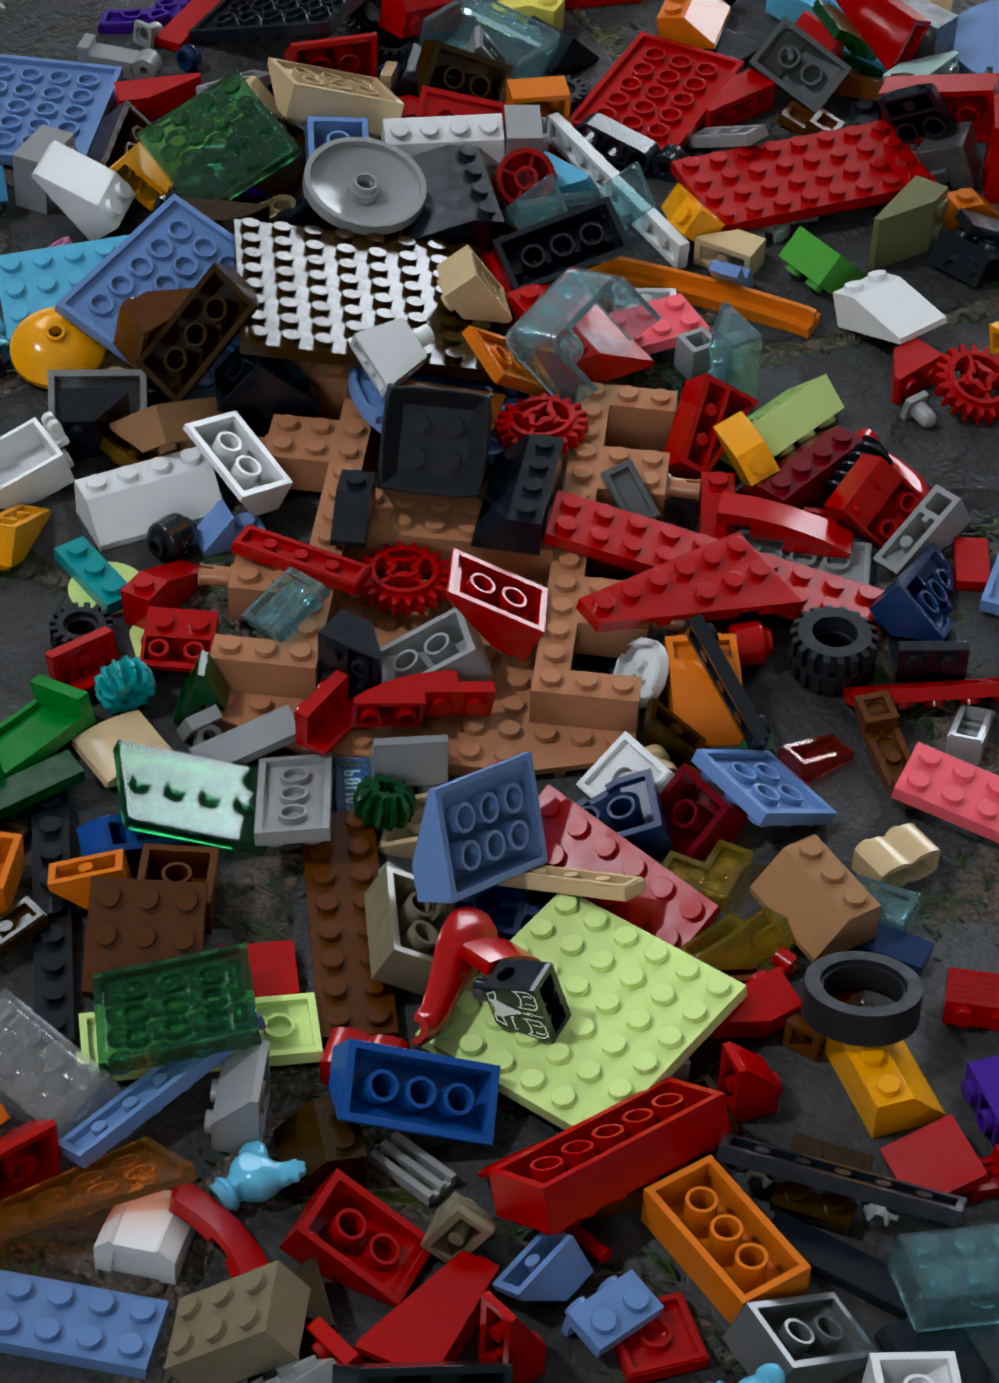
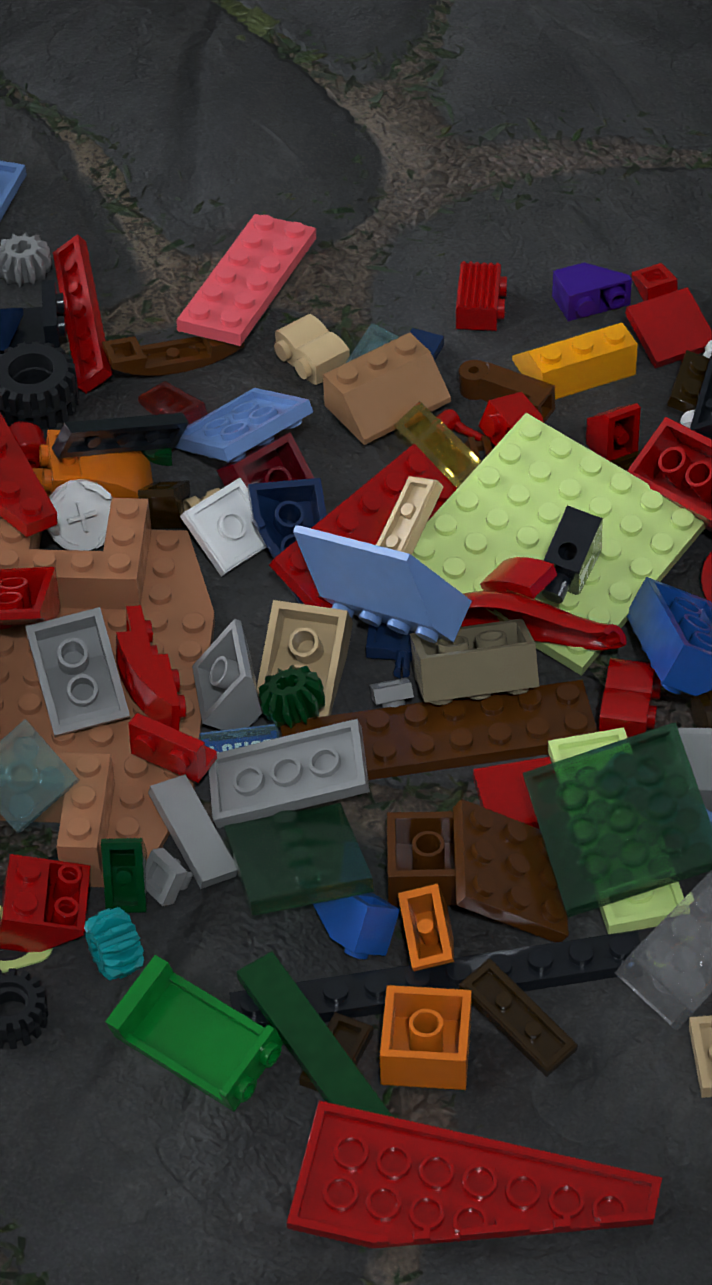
camera: 90 degrees left, 5 degrees up
red bracket [45,625,118,694] -> none
tan slope [71,710,174,788] -> none
black slope [318,608,382,701] -> none
clear yellow plate [661,839,754,910] -> none
black tyre [801,951,923,1047] -> none
light grey slope [945,704,995,766] -> none

